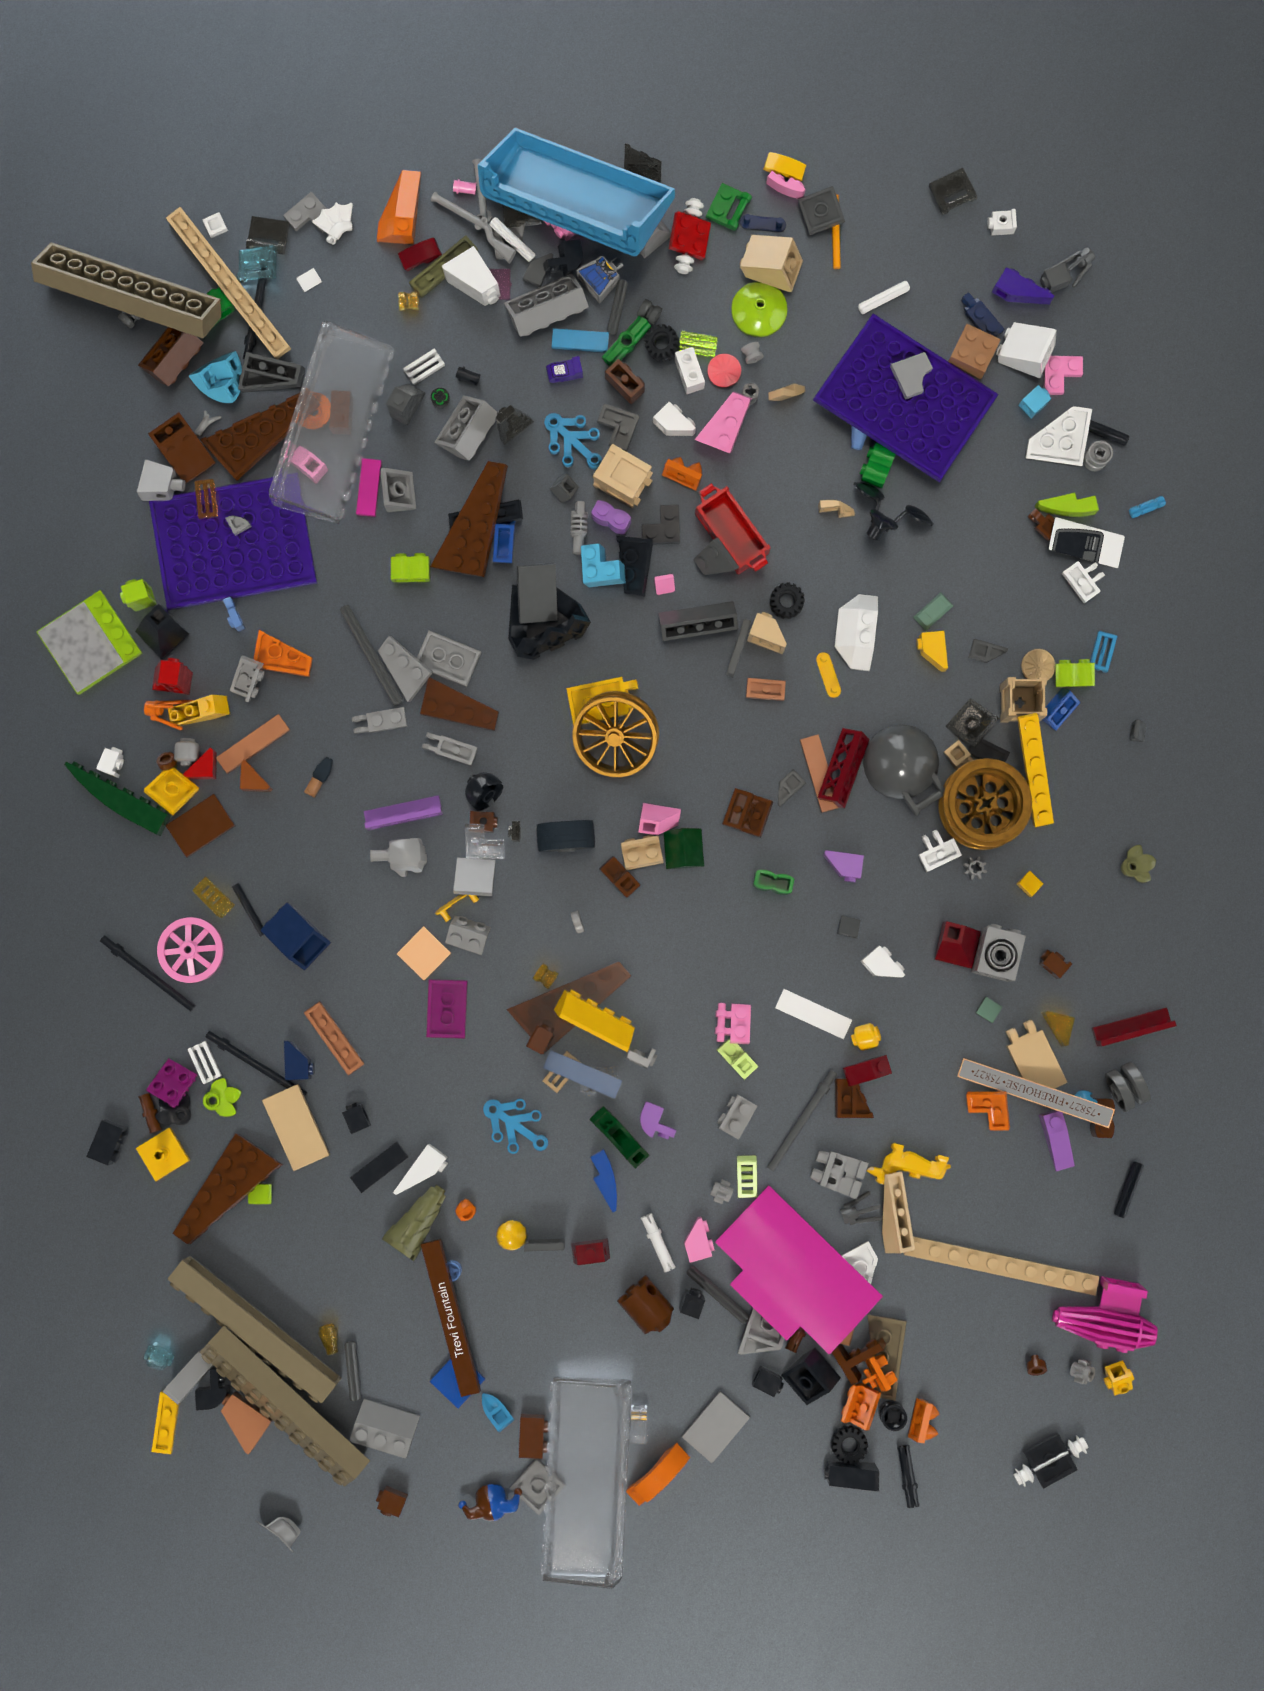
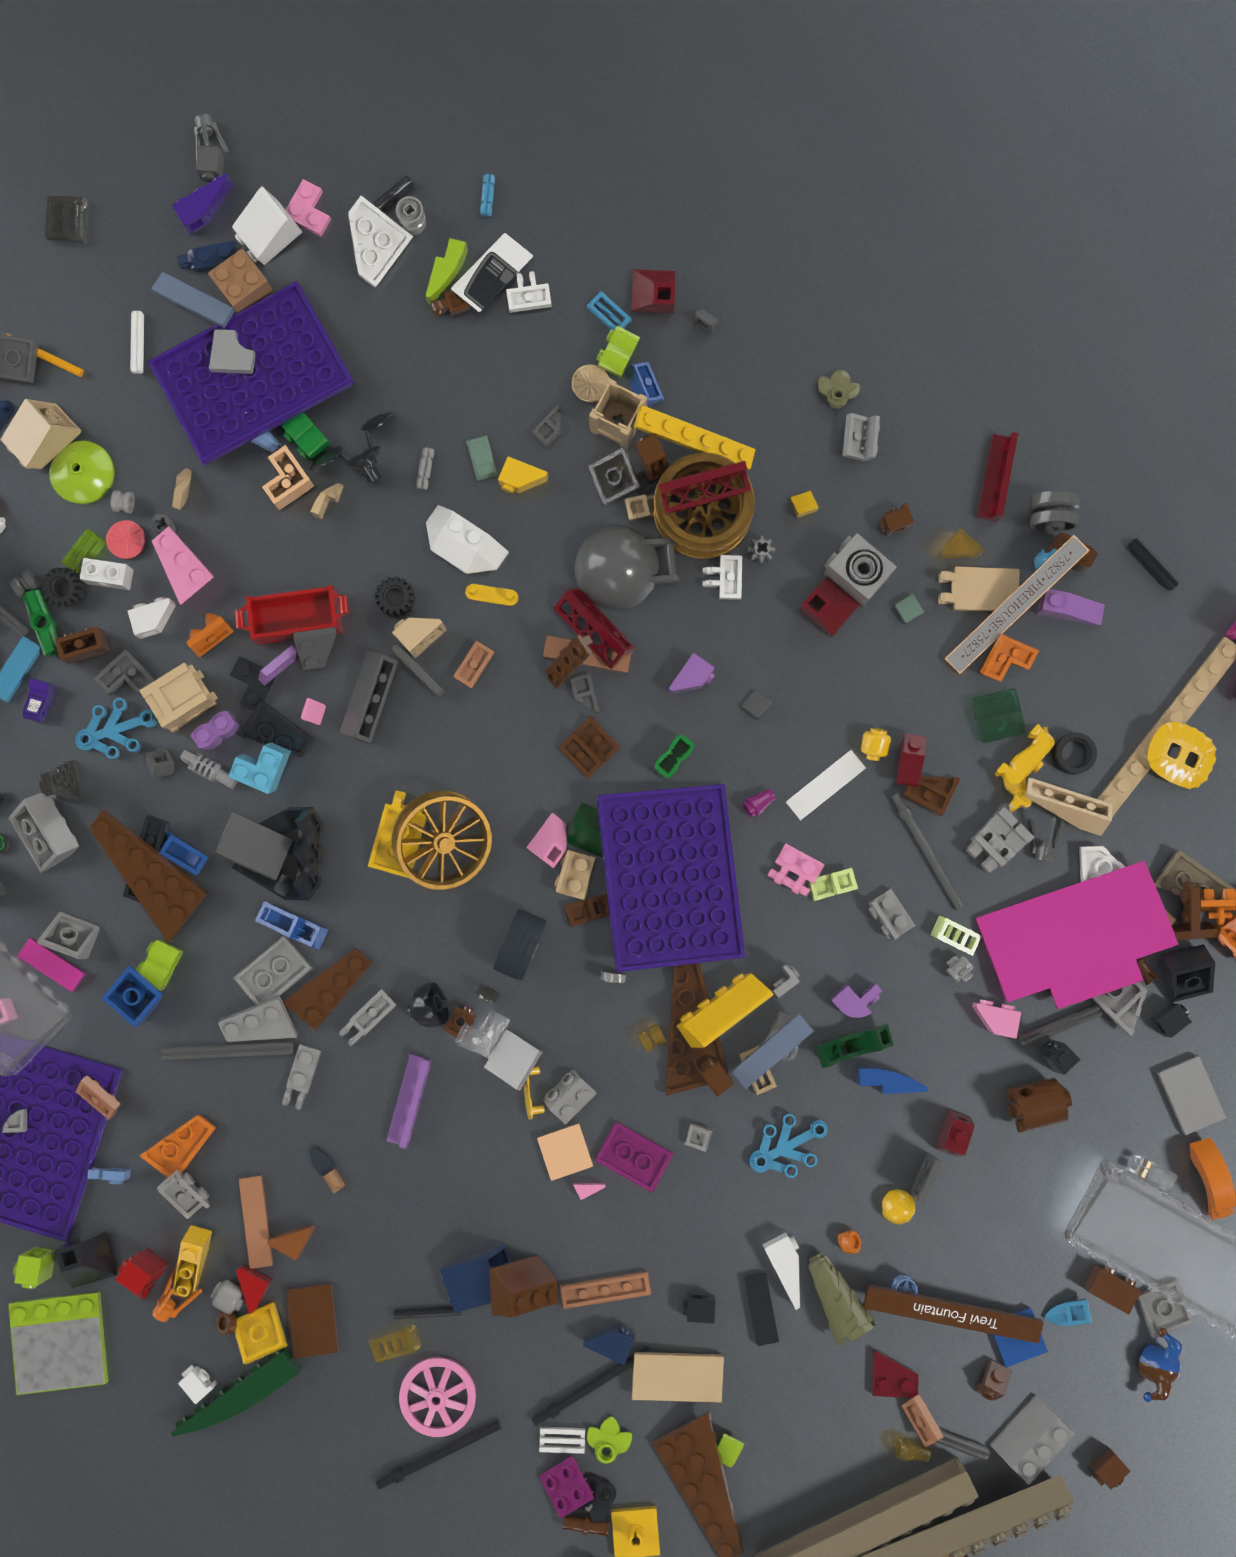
camera: 60 degrees left, 0 degrees up
light grey piece [370,838,427,877] -> none
white pin [641,1213,676,1272] -> none
white slope [861,946,905,978] -> none
white brick [987,209,1017,235] -> none
medium azure brick [1019,385,1051,419] -> none
none -> nougat plate [75,1076,120,1120]
none -> blue slope [101,965,163,1028]
none -> sand blue tile [151,272,235,328]
none -> blue slope [255,901,329,949]
none -> medium lavender tile [258,645,298,686]
none -> light nougat brick [262,445,314,510]
none -> light grey axle [416,447,434,490]
none -> reddish brown slope [489,1255,558,1318]
none -> reddish brown bracket [545,635,593,689]
none -> bright pink piece [573,1183,606,1200]
none -> dark purple tile [596,784,745,972]
none -> dark red slope [631,269,675,313]
none -> reddish brown brick [635,434,668,482]
none -> dark red fence [659,461,751,515]
none -> light grey tile [684,1122,713,1152]
none -> magenta cone [742,789,775,818]
none -> light grey bracket [842,413,880,462]
none -> dark red wing [872,1350,919,1398]
none -> nougat plate [901,1395,944,1448]
none -> clear green slope [972,688,1026,743]
none -> reddish brown bracket [975,1360,1012,1401]
none -> black tyre [1052,733,1097,775]
none -> yellow piece [1147,721,1216,789]

